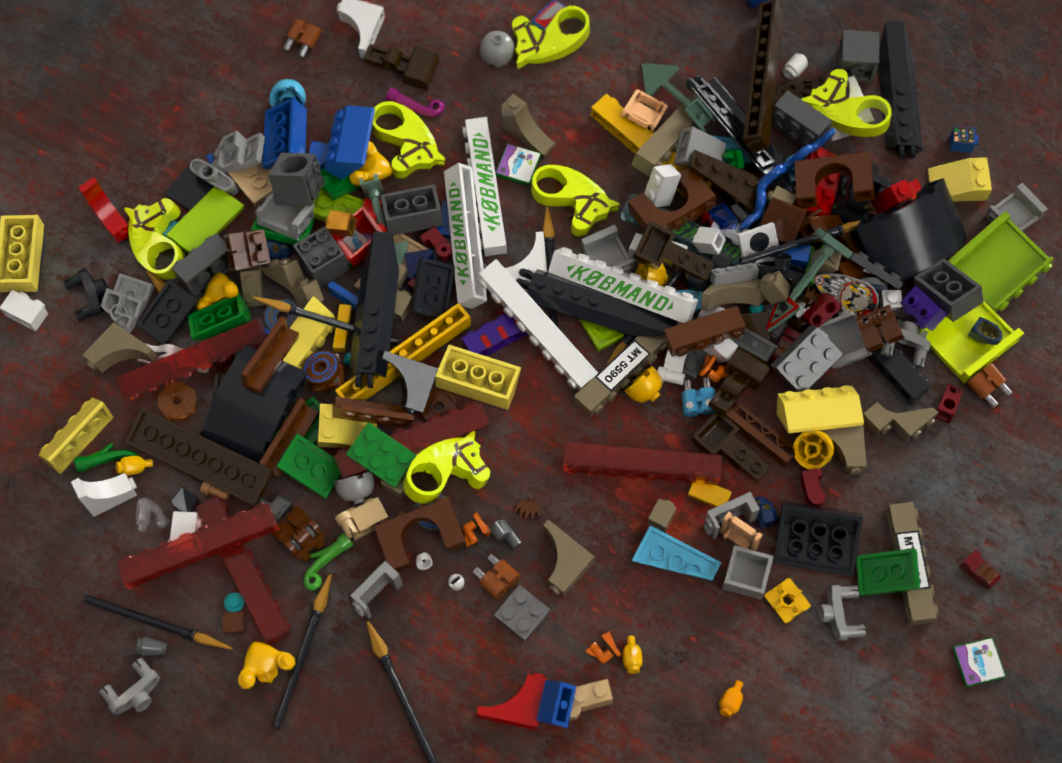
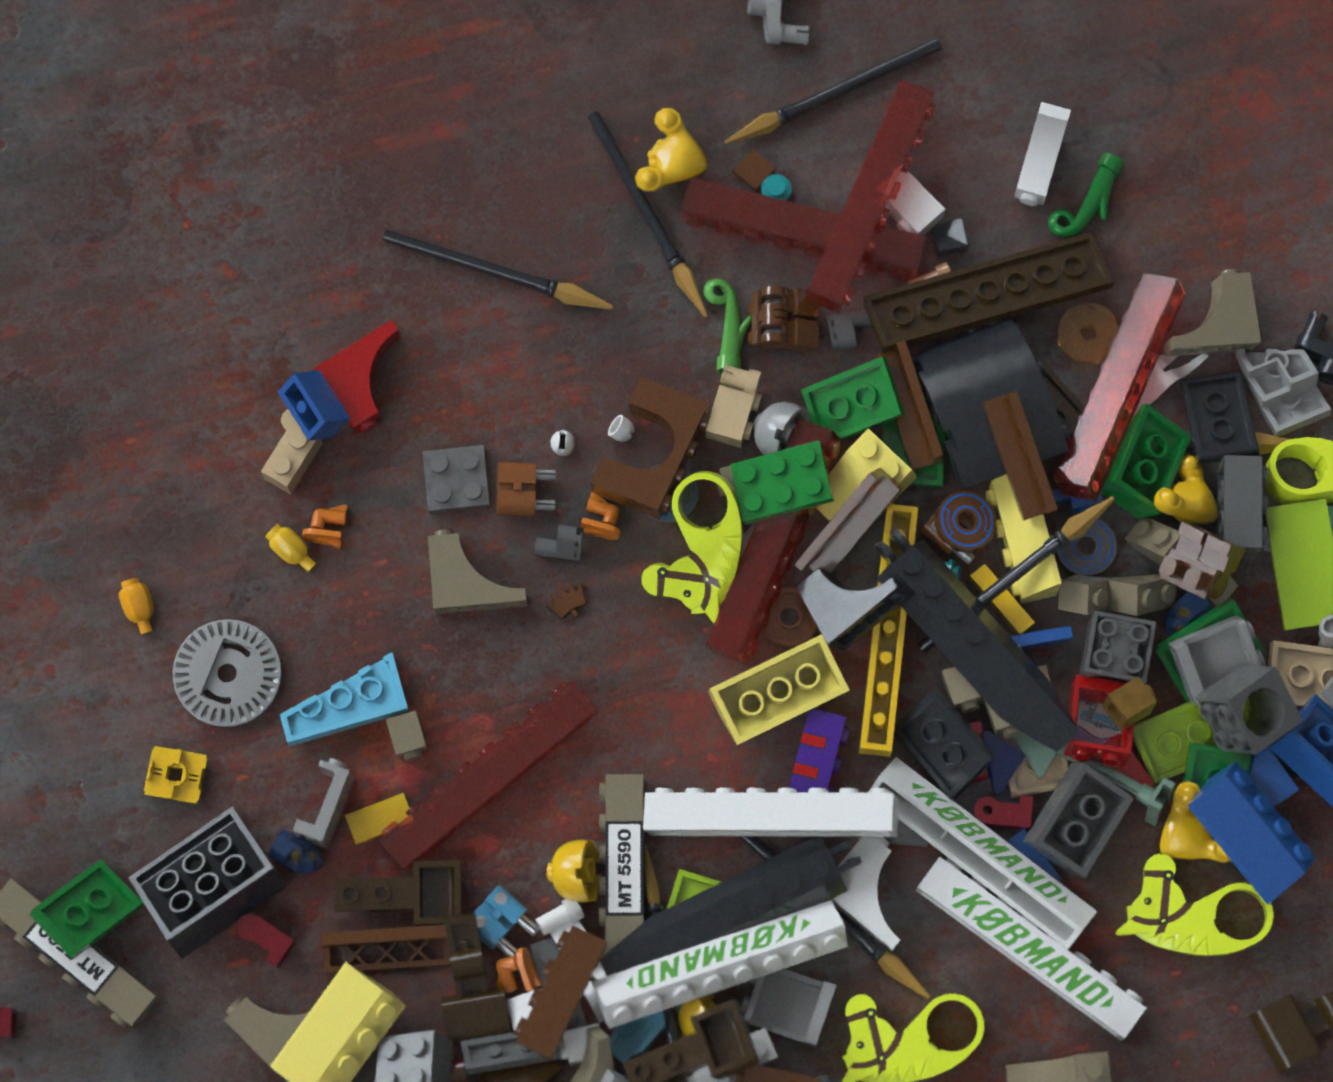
camera: 135 degrees right, 10 degrees up
light yellow slope [38,397,114,475] -> none
yellow plant [116,456,153,476] -> none
clear plant [136,498,170,532] -> none
dark grey cone [136,636,167,657] -> none
light grey panel [351,561,403,619] -> none
magenta plant [386,87,445,117] -> none
tile [495,143,541,187] -> none
light nougat container [719,512,762,551] -> none
light grey piece [722,545,773,600] -> none
yellow cylinder [793,430,834,469] -> none
light grey connector [818,585,866,641] -> none
none -> light grey piece [173,619,282,727]

